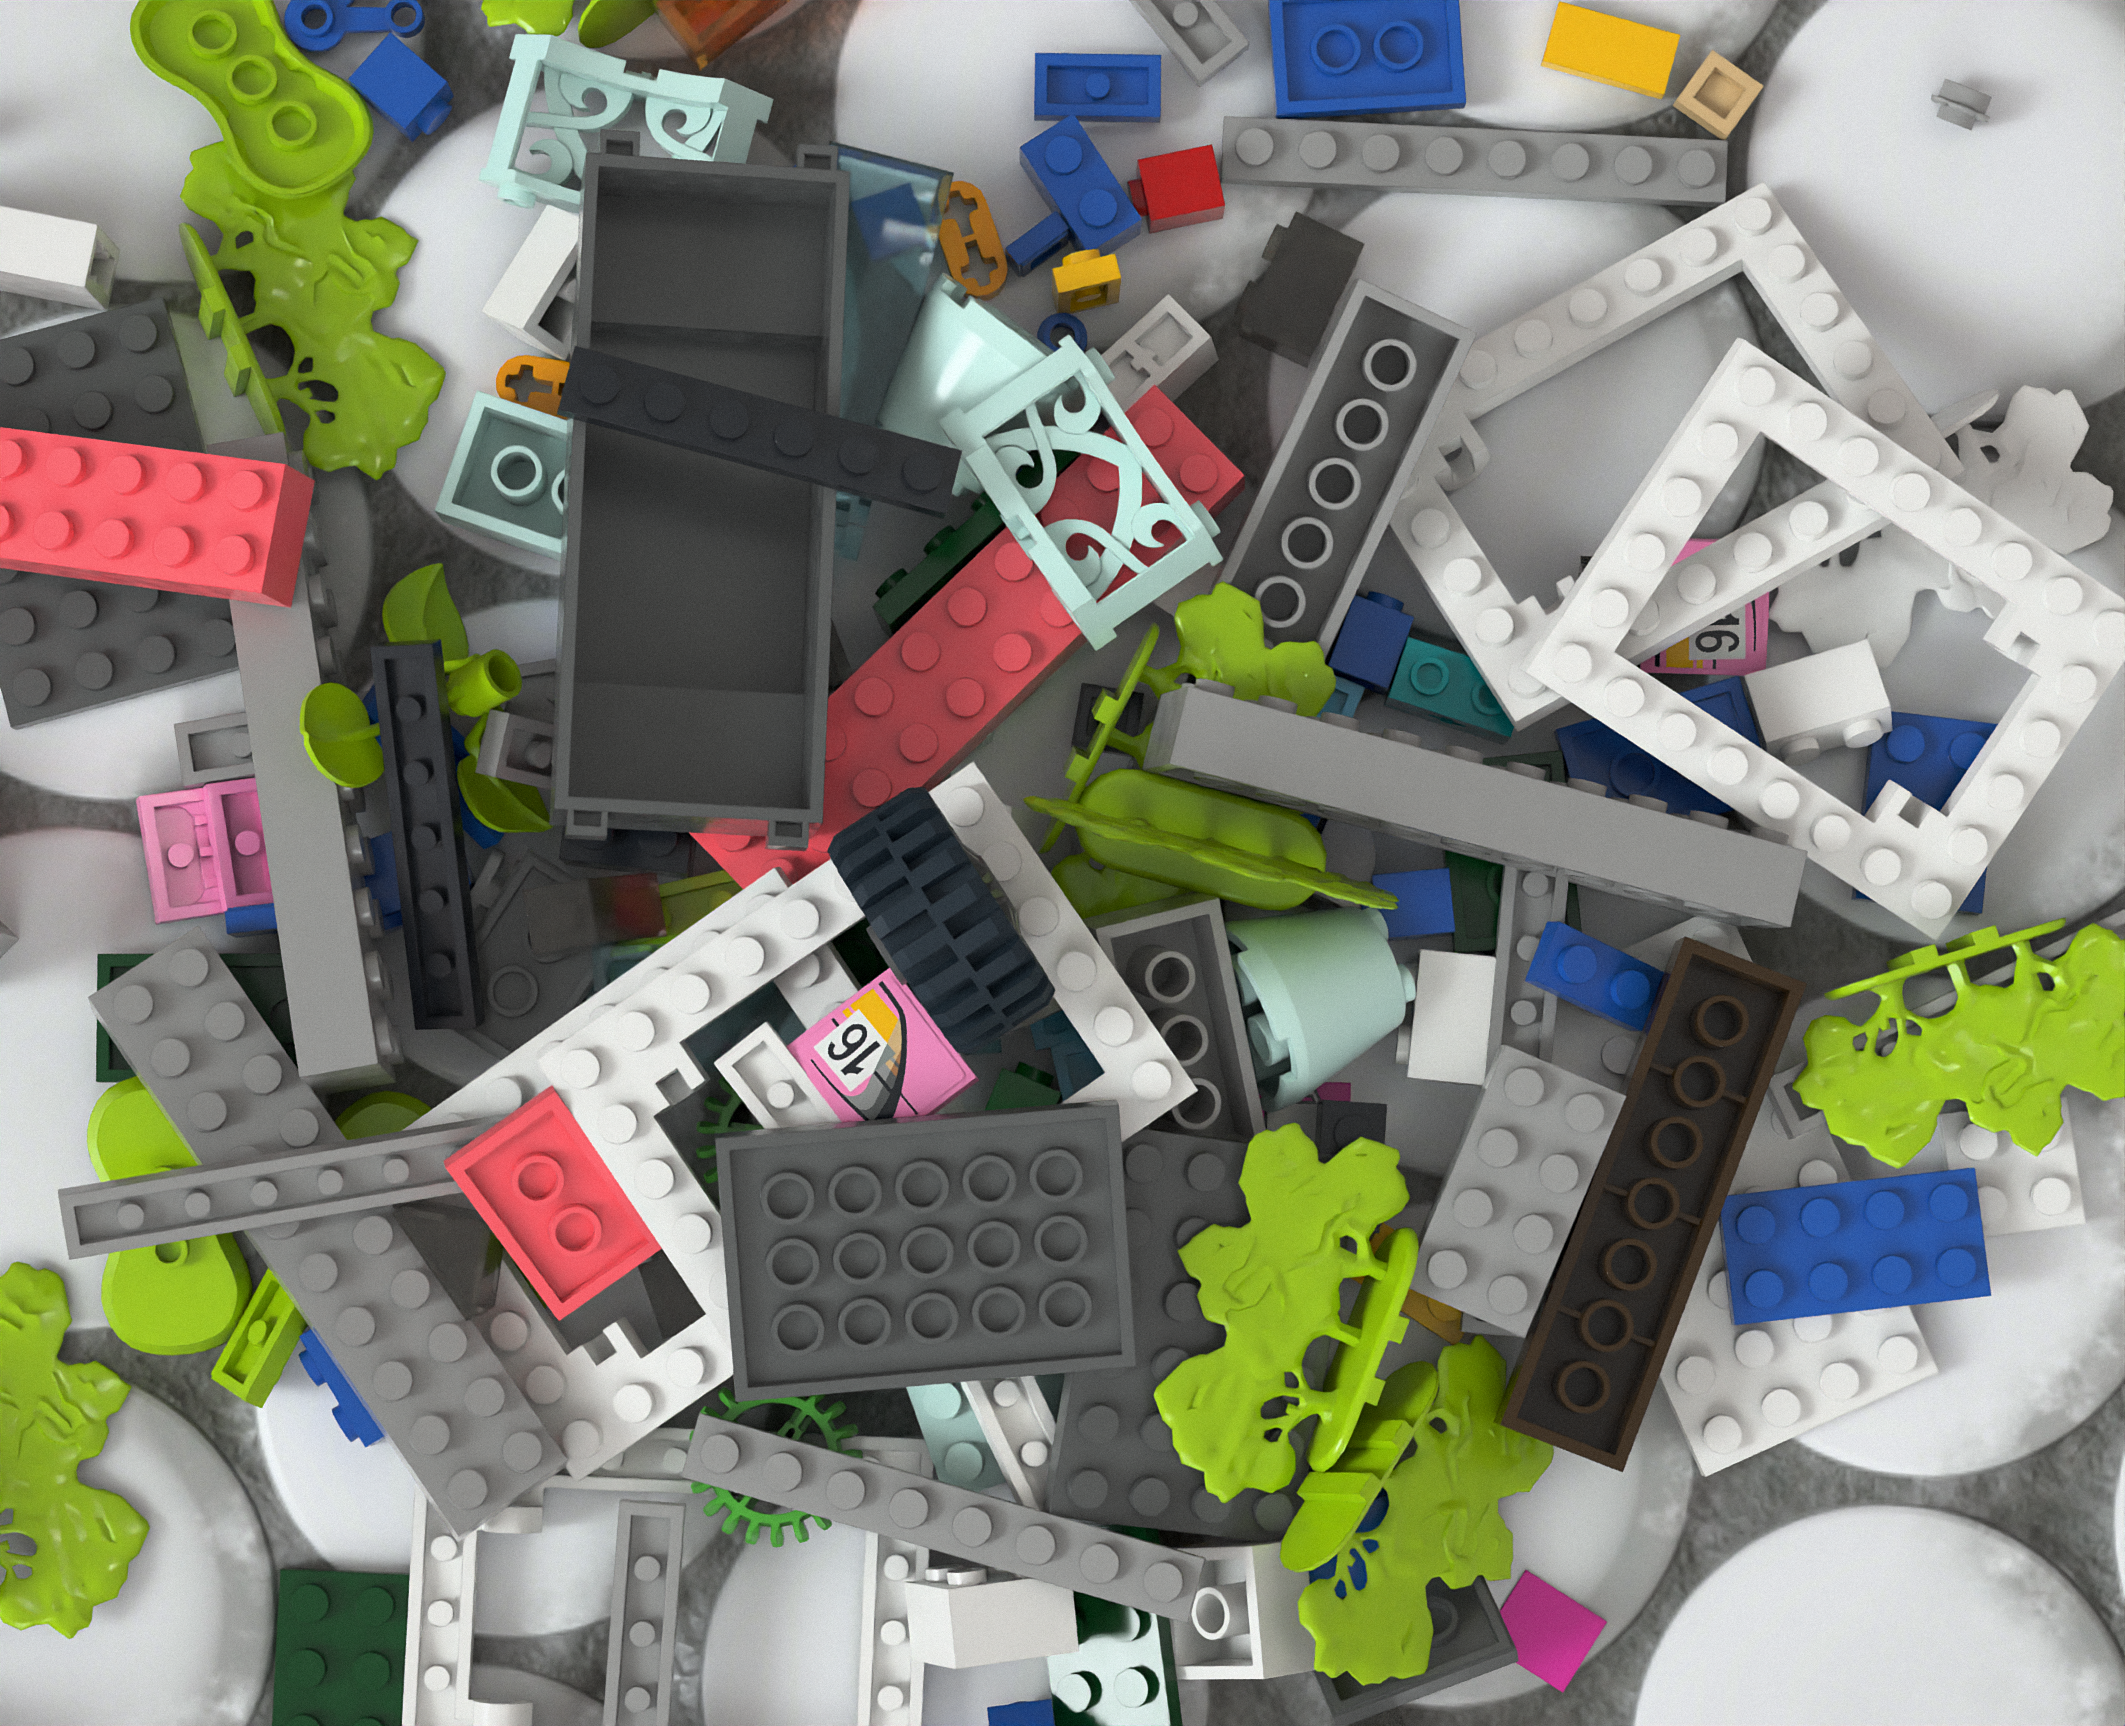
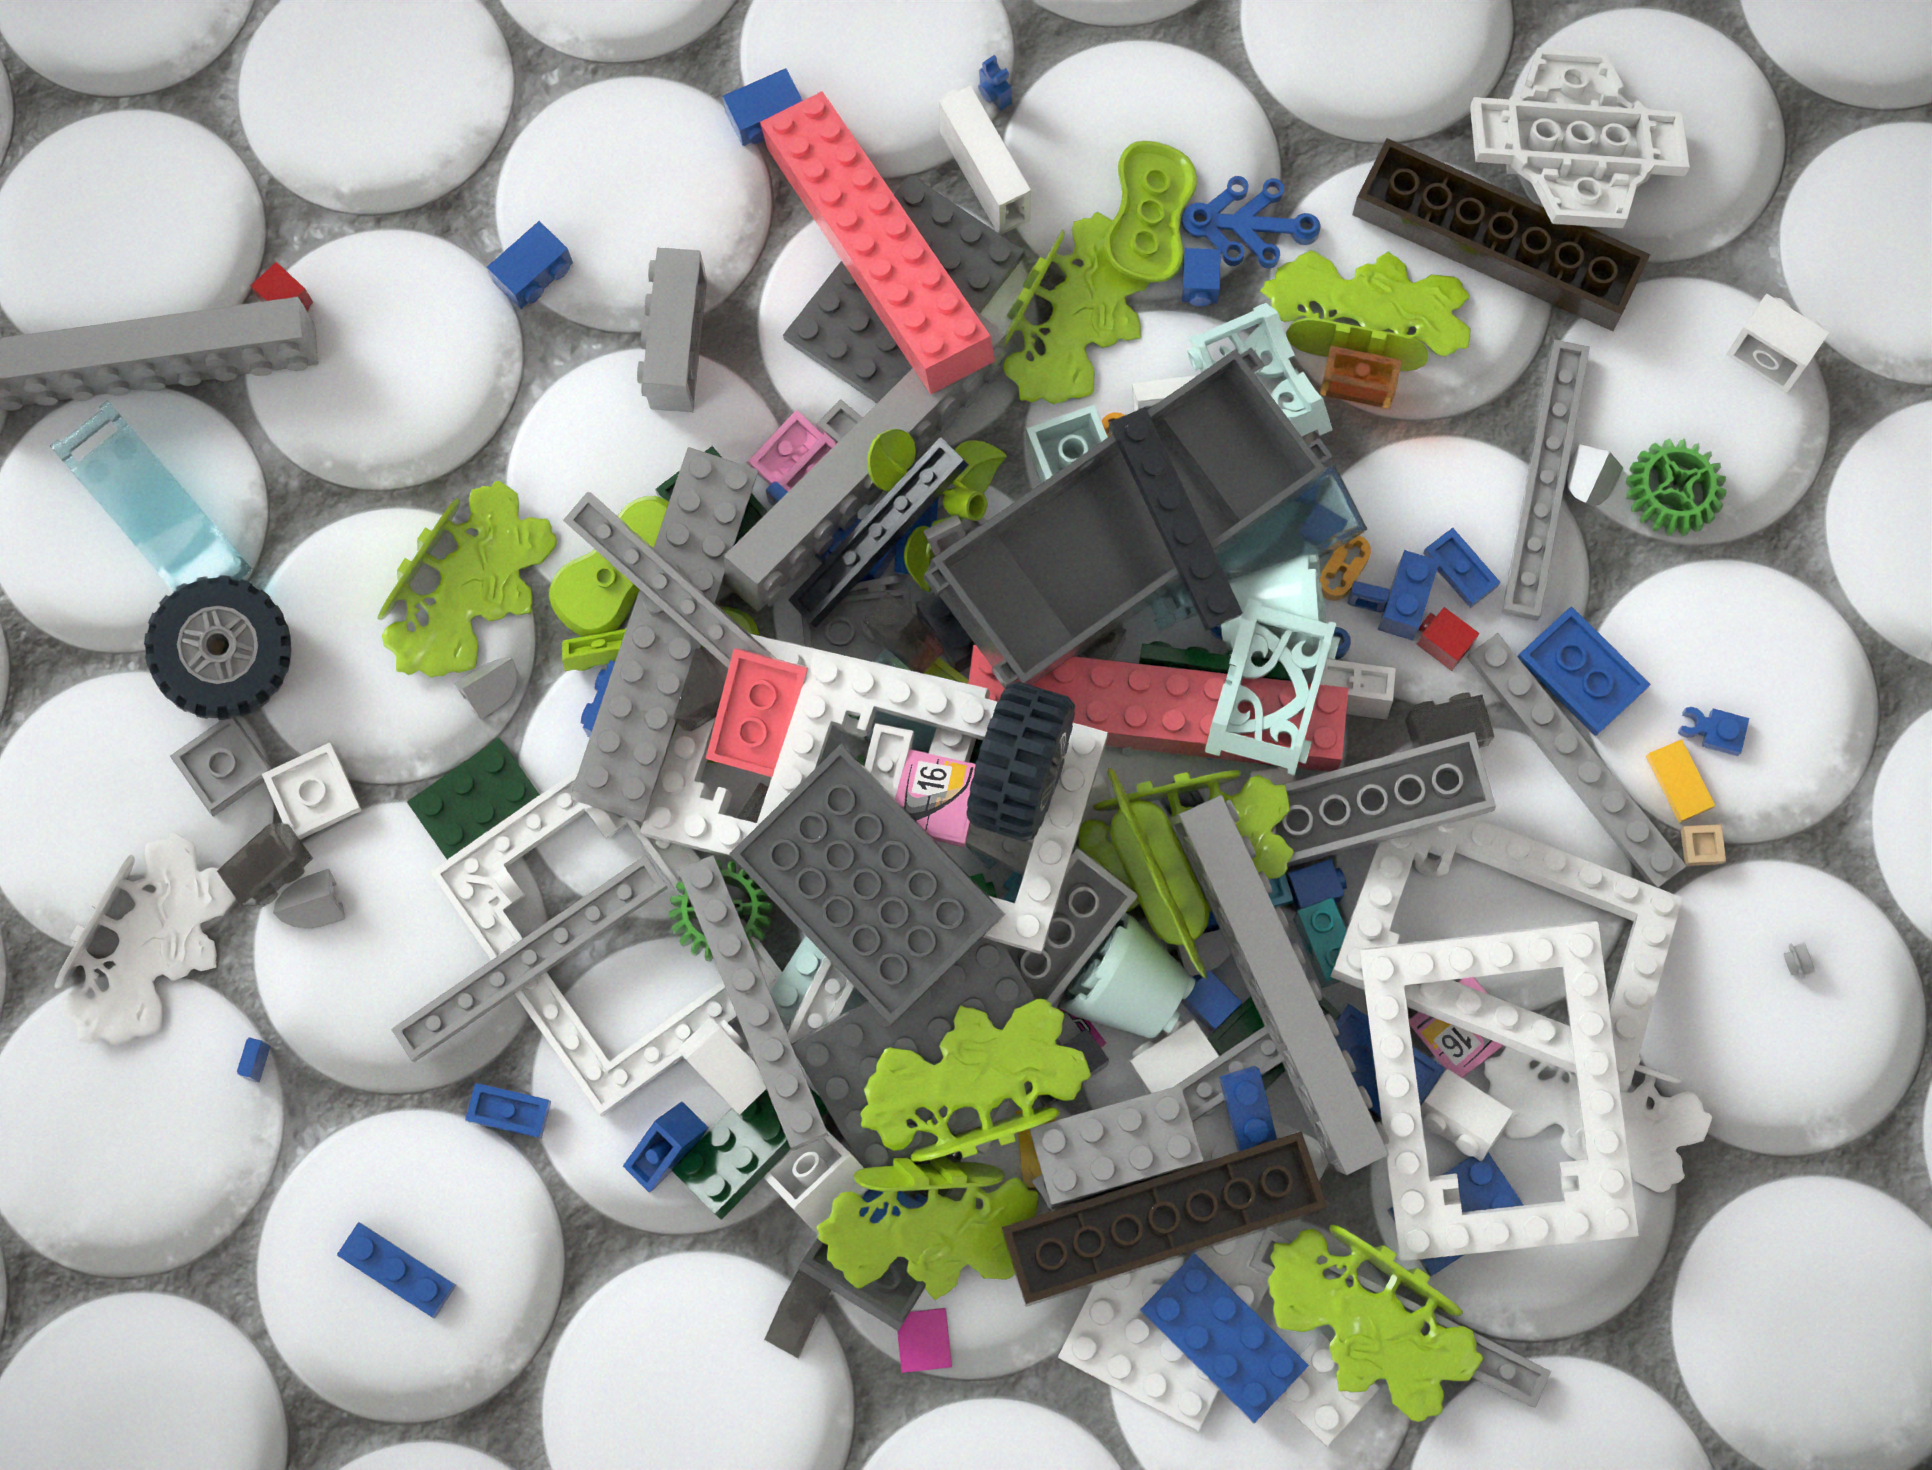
camera: 60 degrees right, 10 degrees down
yellow plate [1052,249,1121,314] -> none
none -> light grey brick [454,657,517,720]

